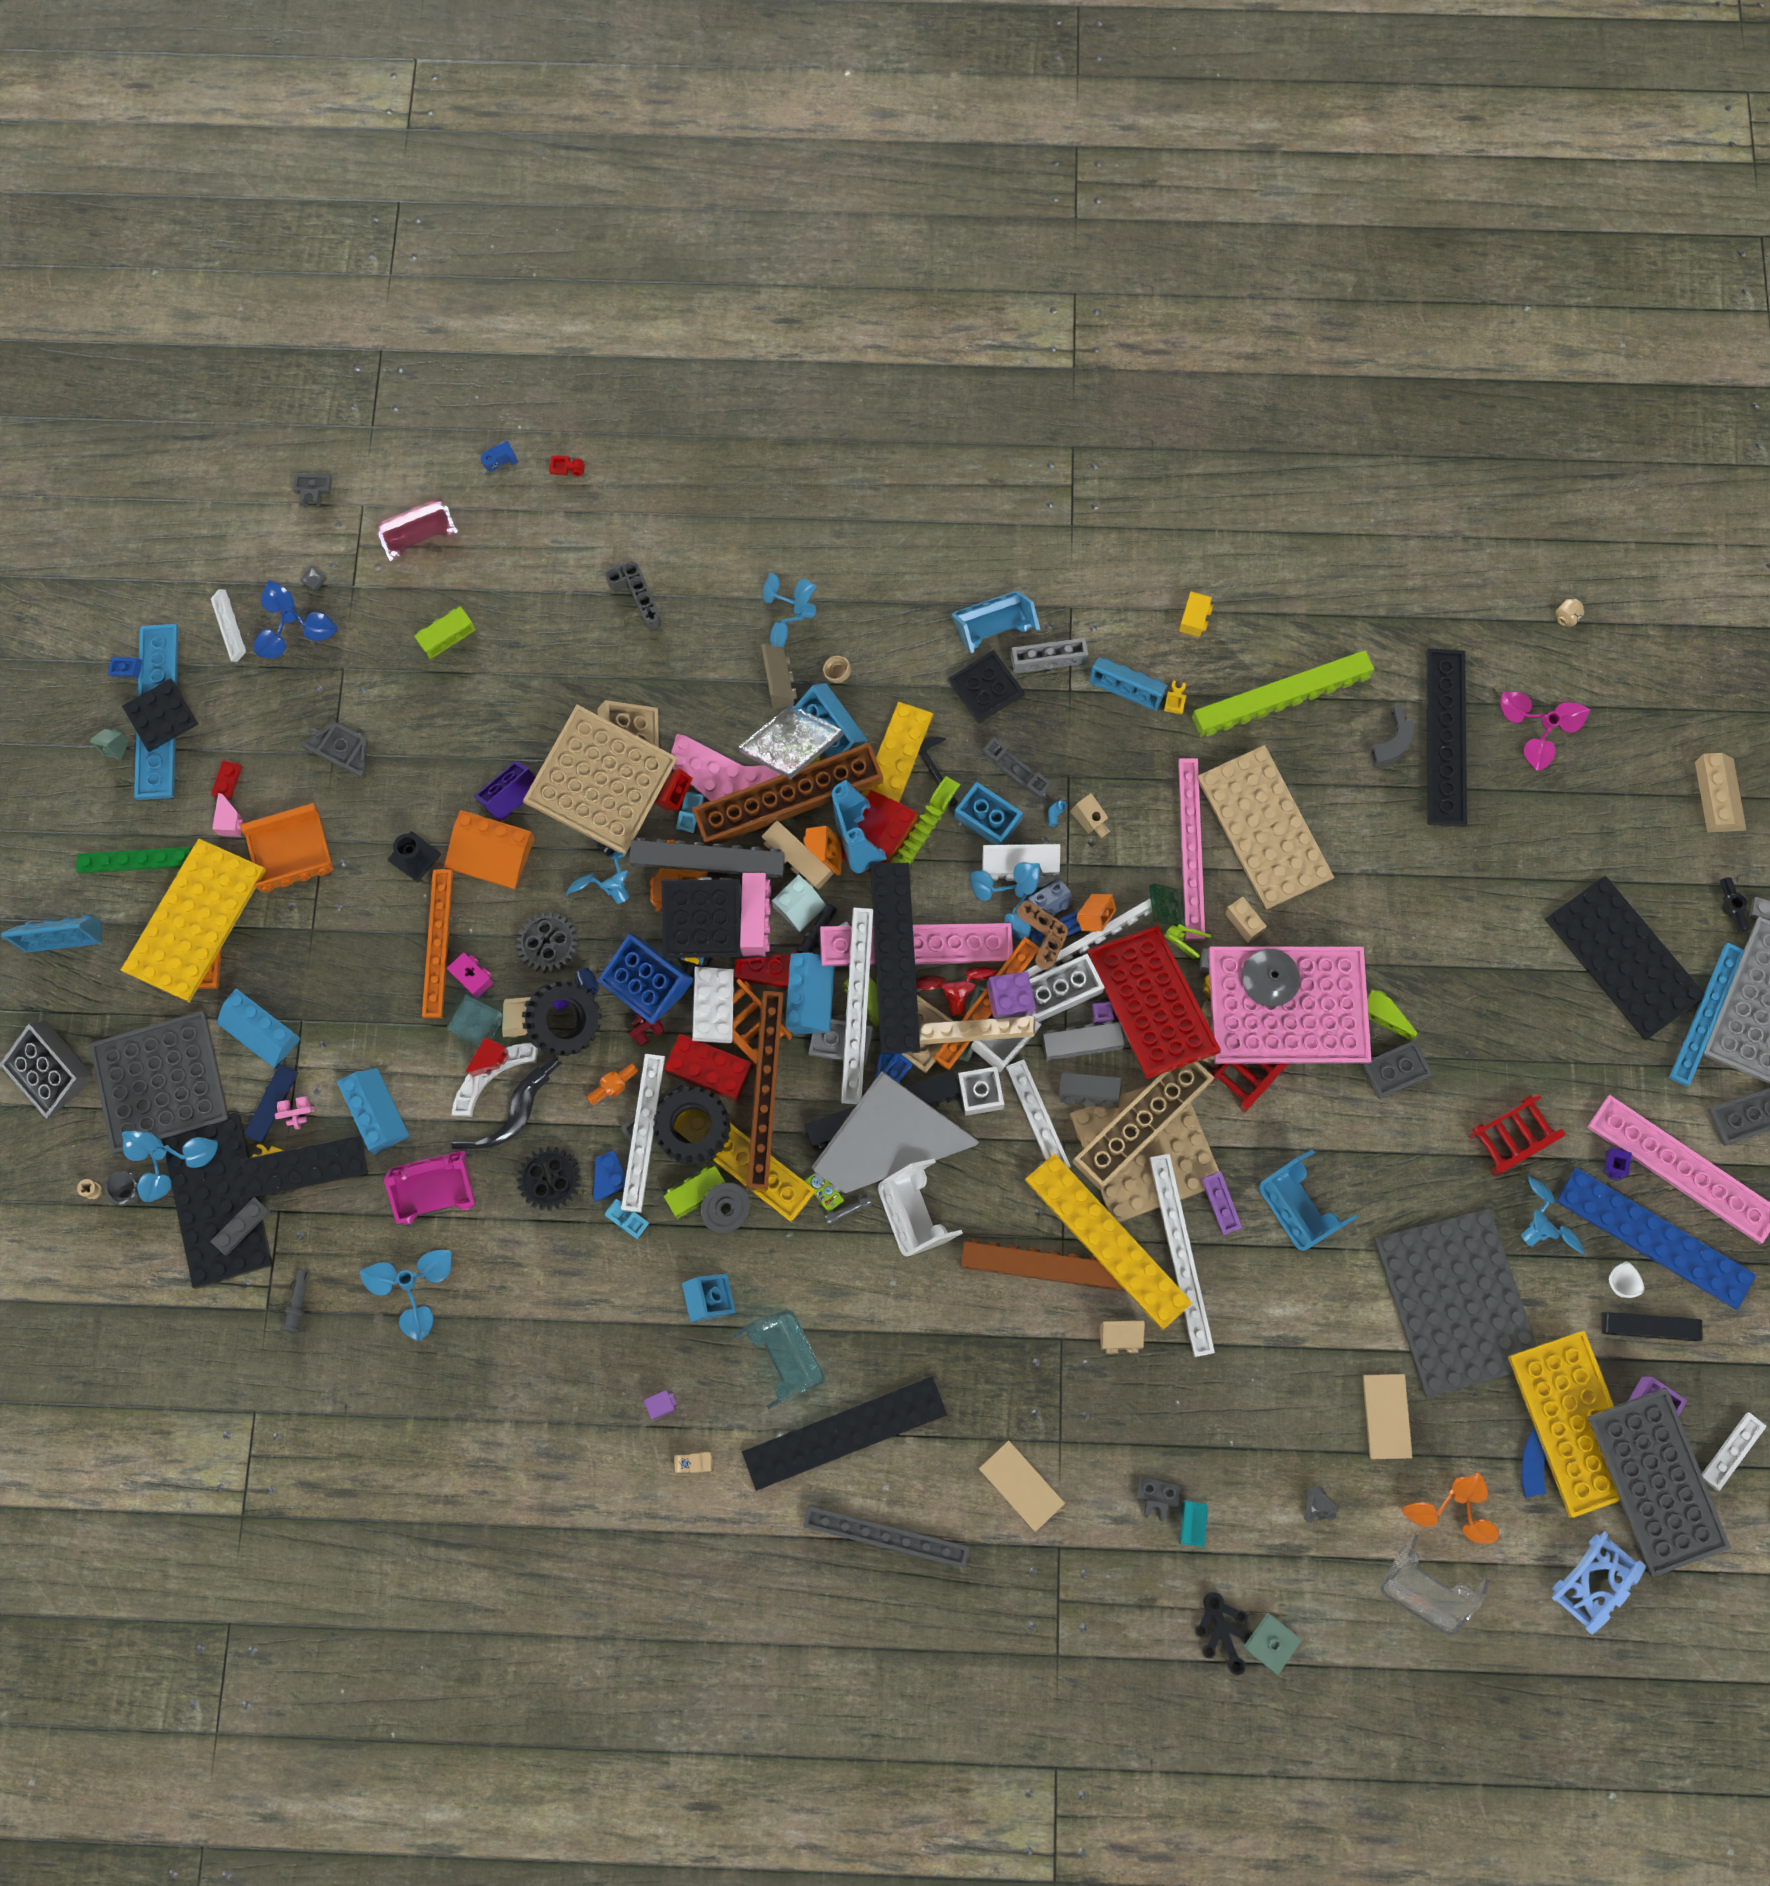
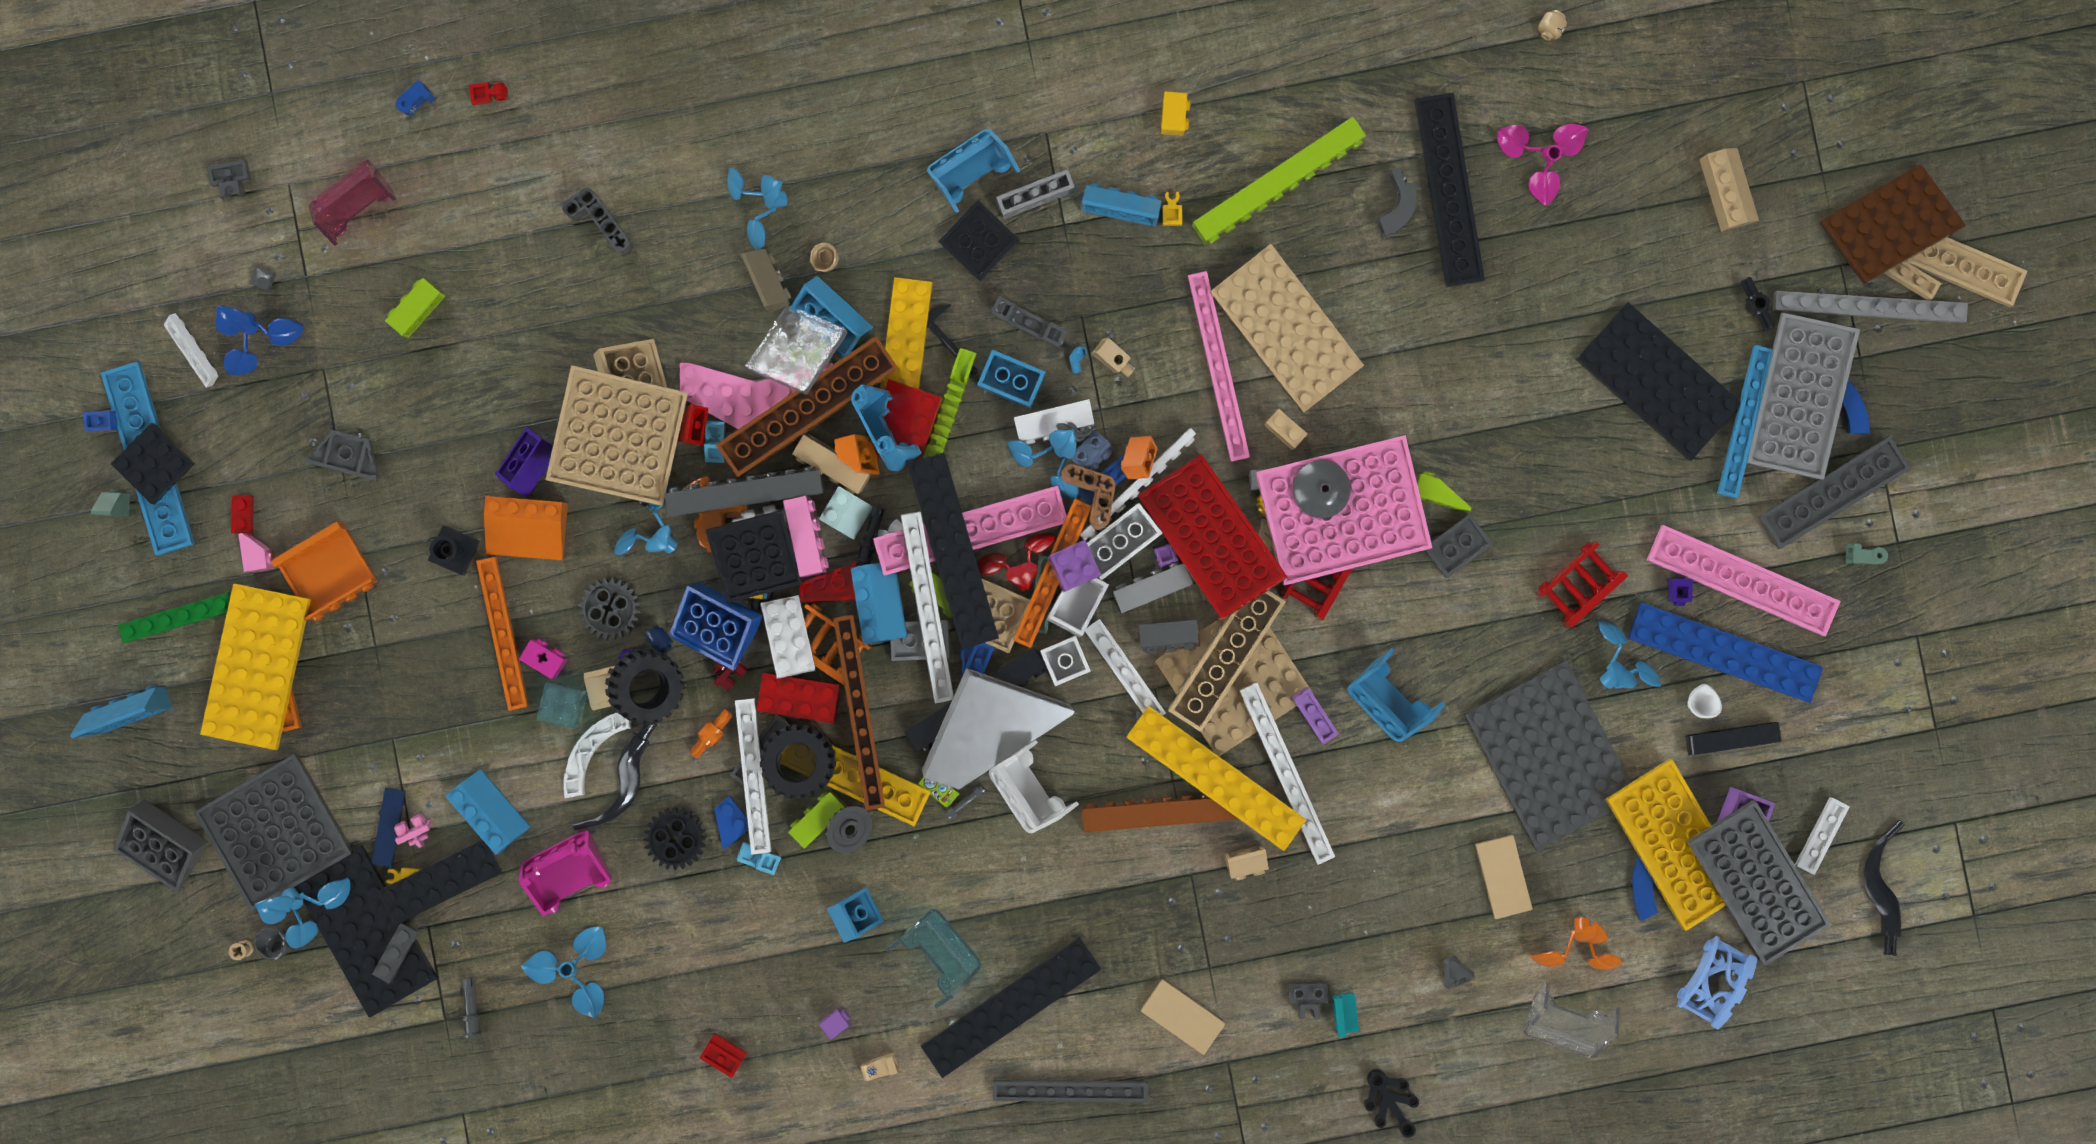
camera: 10 degrees left, 15 degrees up
dark azure slope [217,989,301,1069] -> none
red slope [466,1037,509,1077] -> none
tan plate [919,1016,1036,1044] -> none
clear green plate [1149,883,1184,927] -> none
lime plant [1165,924,1211,959] -> none
sand green plate [1243,1613,1302,1675] -> none
none -> red plate [699,1033,748,1078]

